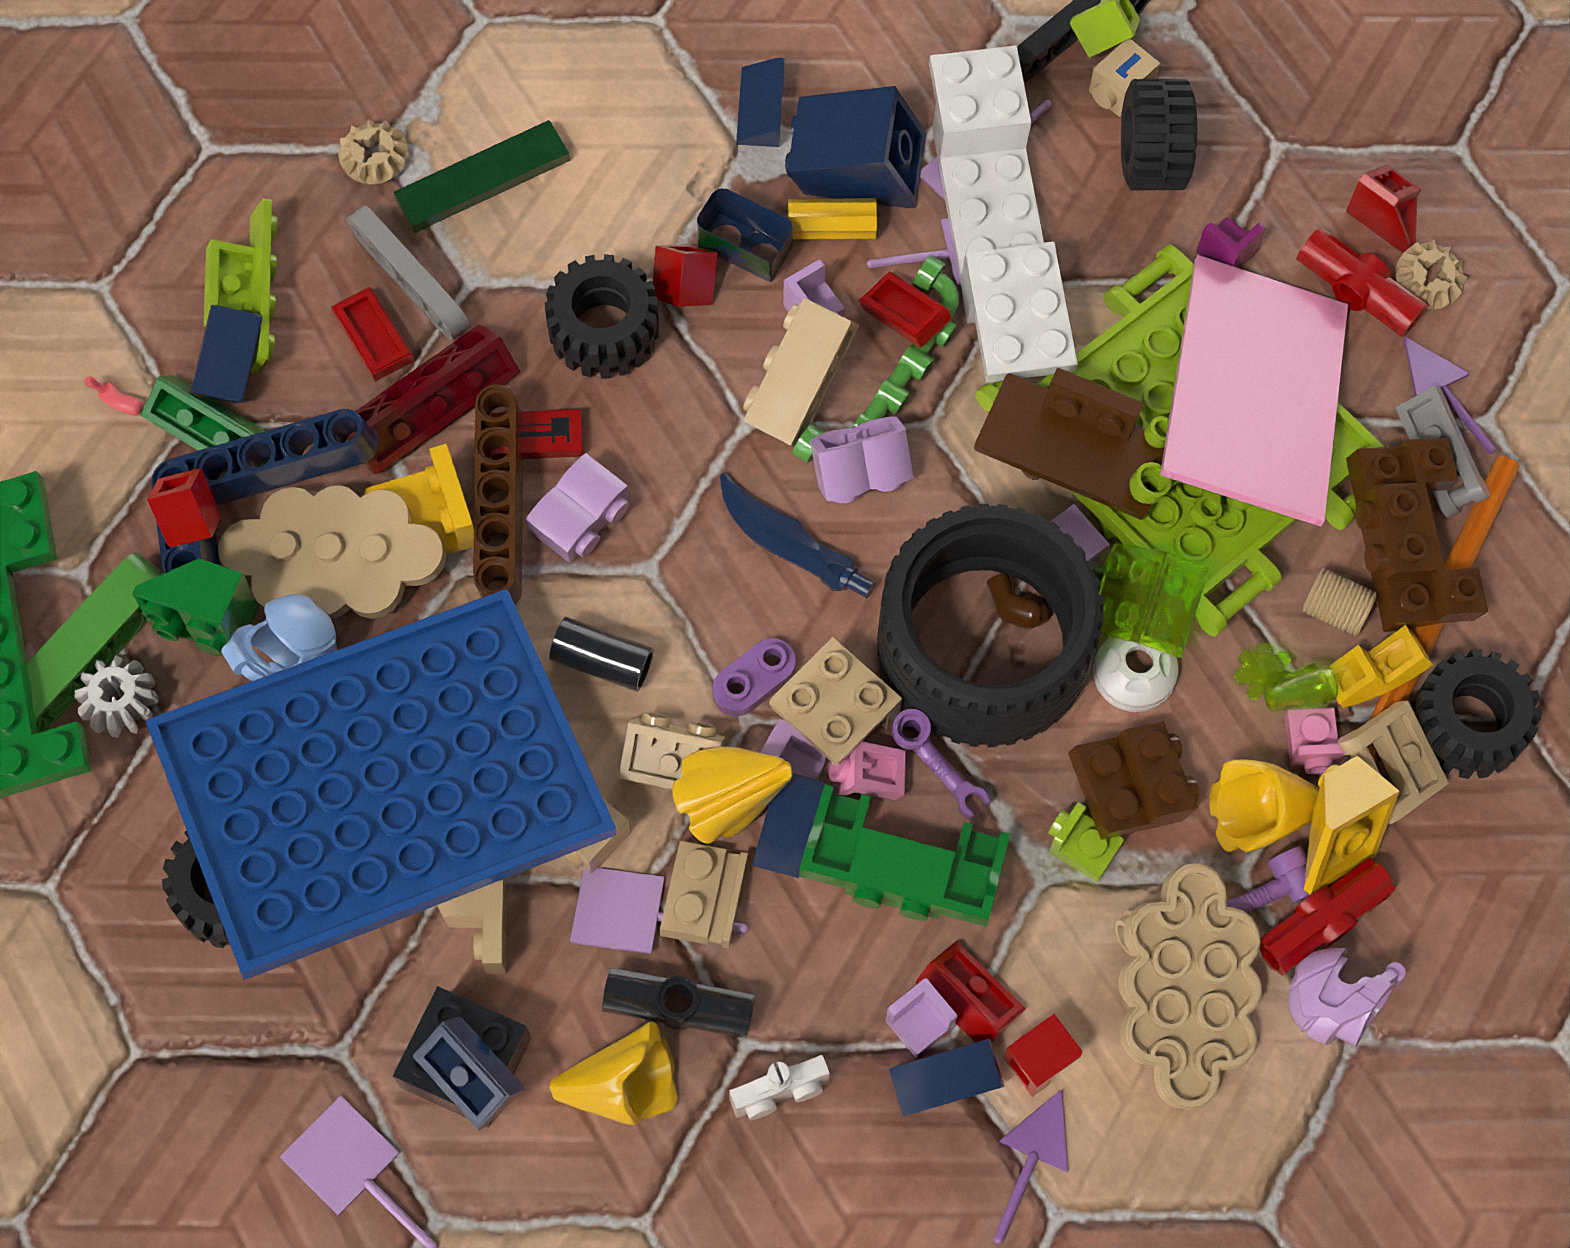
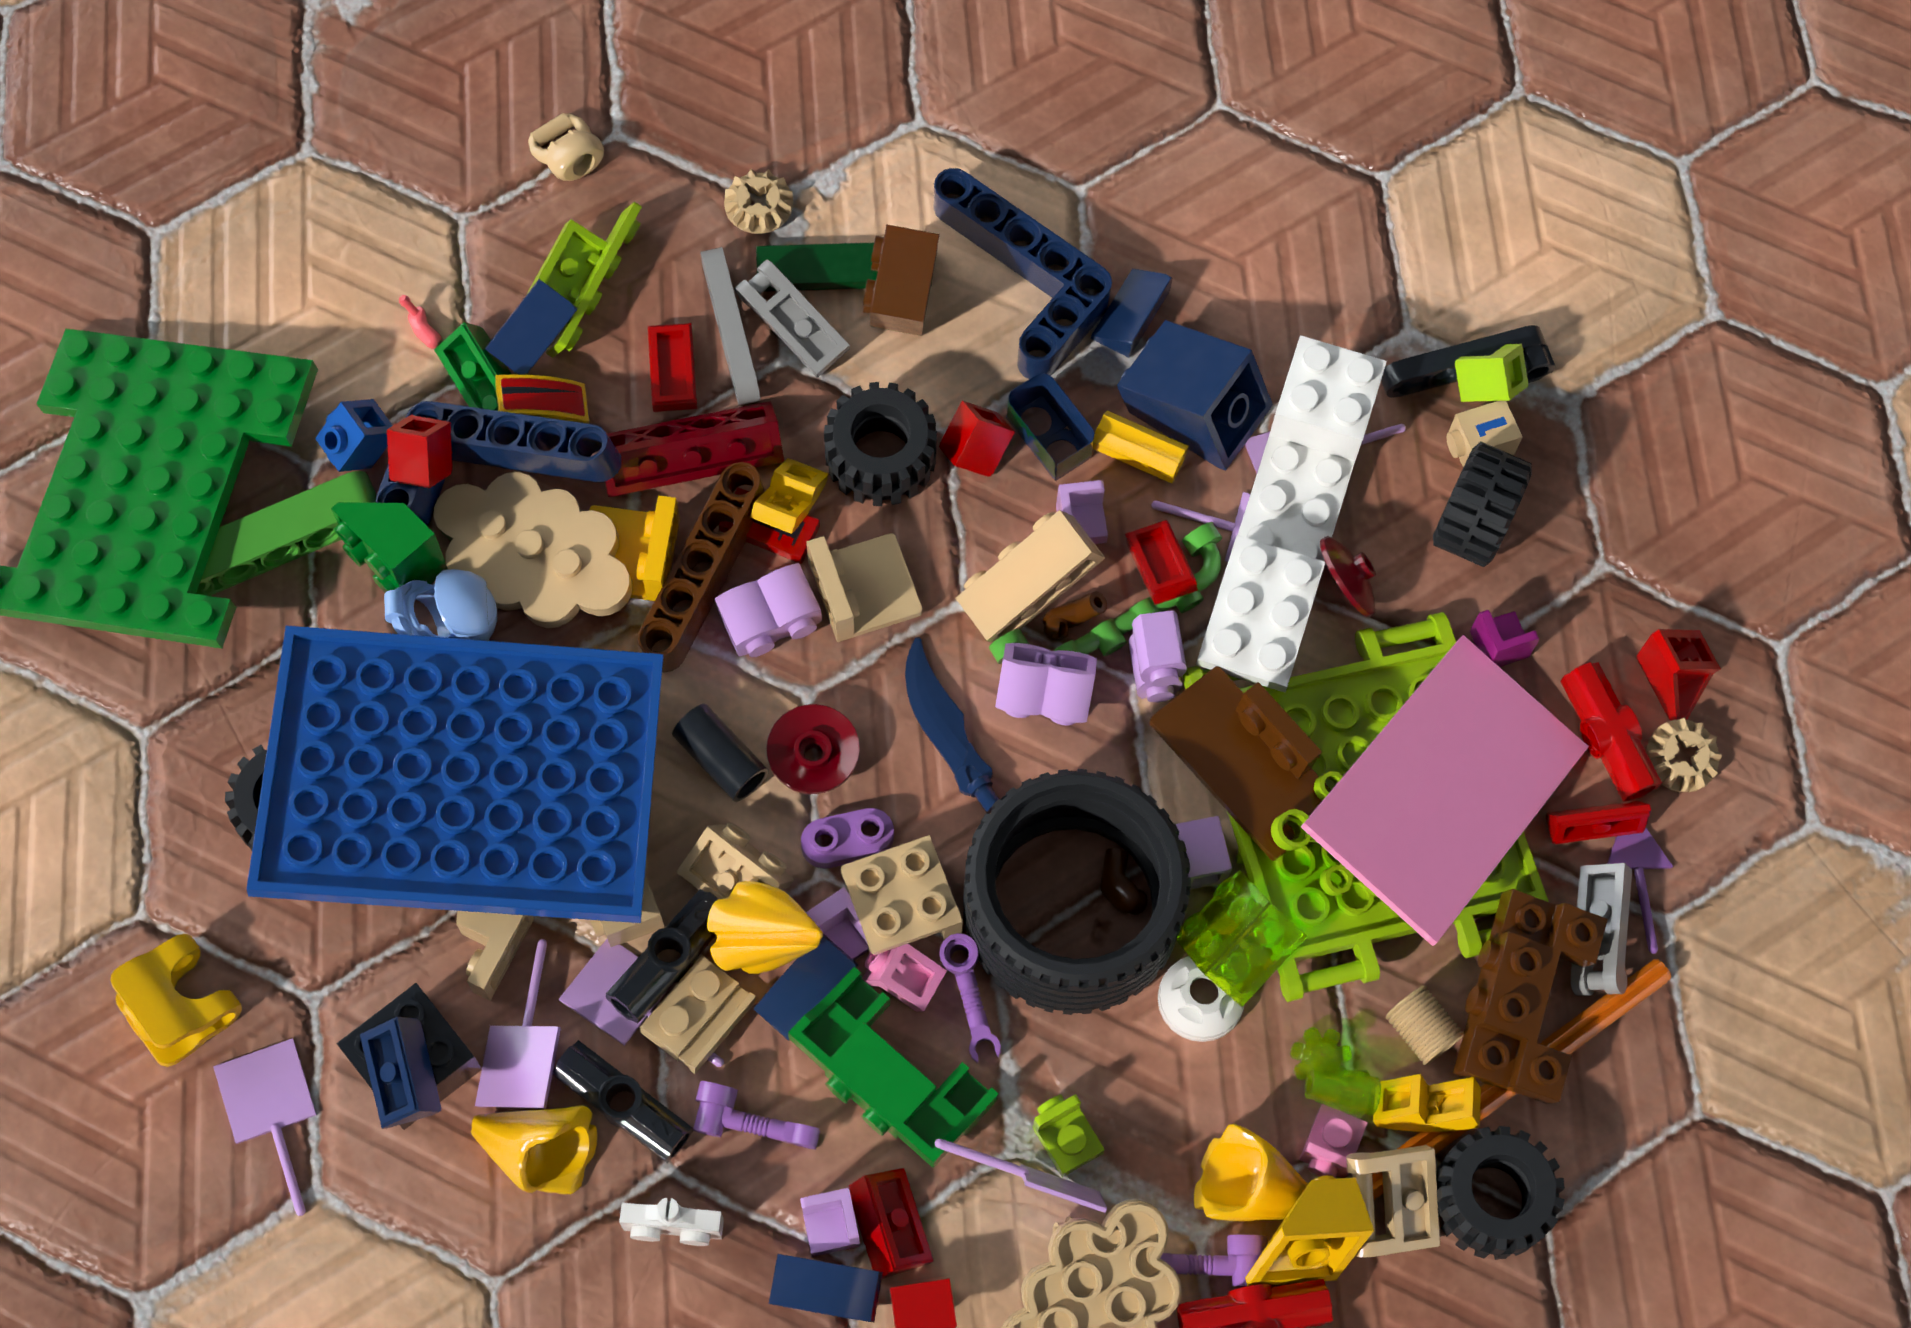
camera: 25 degrees right, 0 degrees up
white gear [75,655,159,738] -> none
reddish brown plate [1068,721,1199,840] -> none
none -> yellow piece [110,934,242,1067]
none -> blue brick [315,399,393,472]
none -> lavender piece [475,939,561,1109]
none -> slope [495,374,589,424]
none -> tan piece [528,113,604,181]
none -> black piece [606,889,718,1024]
none -> medium lavender brick [693,1081,820,1150]
none -> light grey plate [734,259,850,378]
none -> yellow slope [750,458,829,534]
none -> dark red dish [766,704,860,794]
none -> tan bracket [807,533,922,642]
none -> reddish brown brick [863,224,940,336]
none -> dark blue beam [934,168,1112,379]
none -> lavender piece [935,1139,1107,1213]
none -> reddish brown arm [1042,591,1107,640]
none -> lavender brick [1128,610,1187,703]
none -> dark red dish [1320,536,1376,617]
none -> red slope [1546,801,1651,844]

